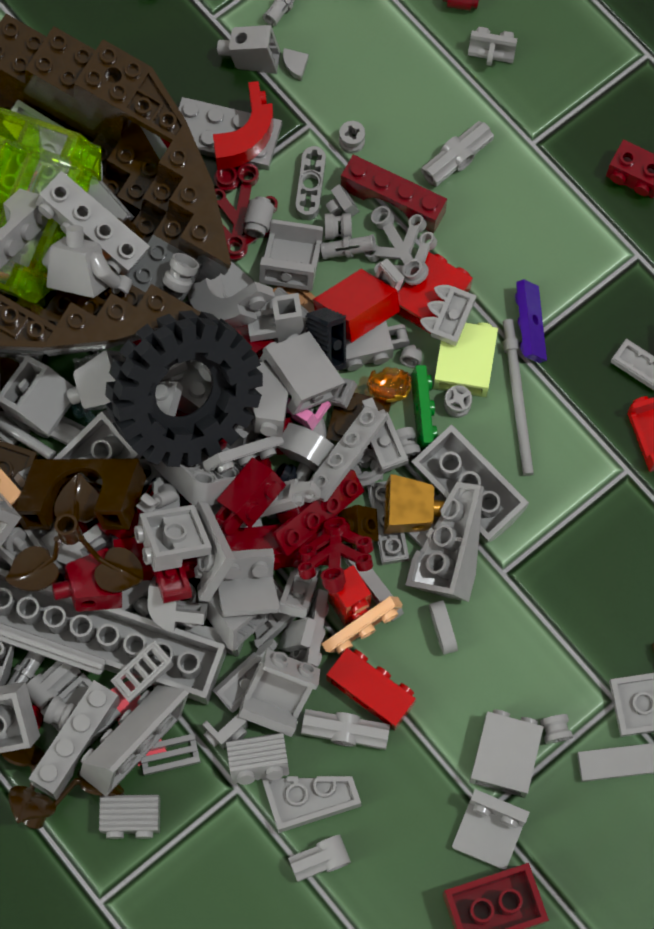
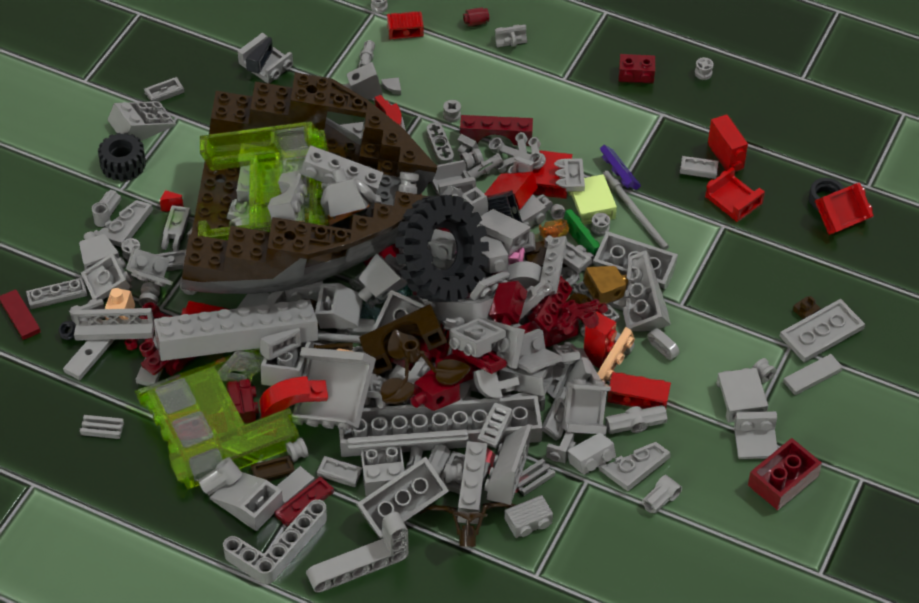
camera: 25 degrees left, 20 degrees down
light grey piece [421,121,494,187] -> none

